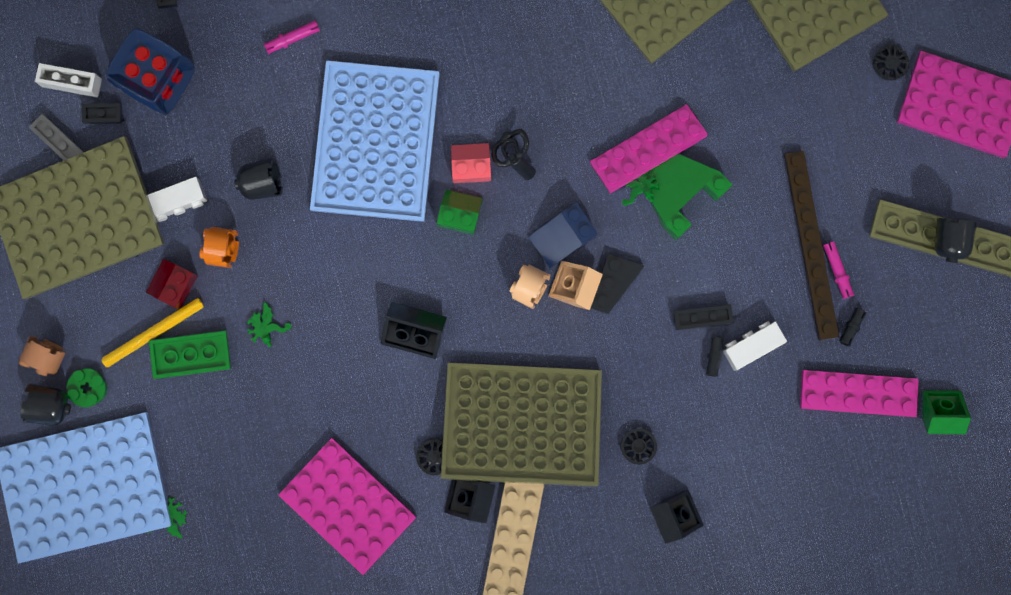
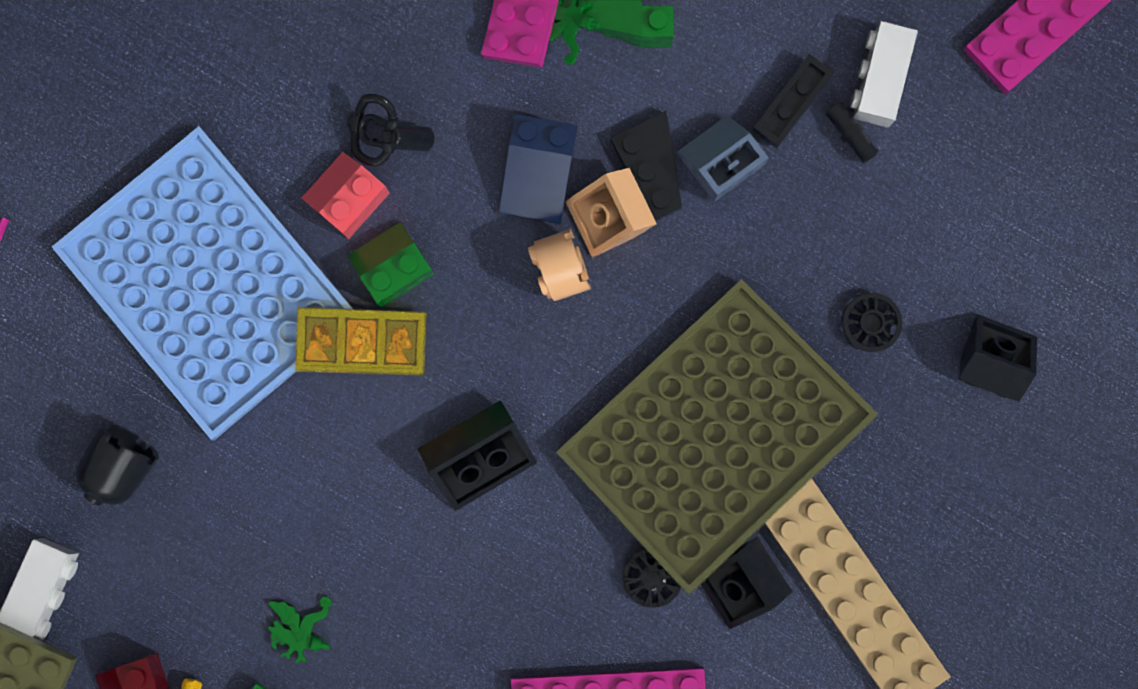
camera: 40 degrees left, 0 degrees up
orange brick [200,227,239,268] -> none
none -> clear yellow tile [295,307,427,376]
none -> sand blue slope [677,115,769,202]

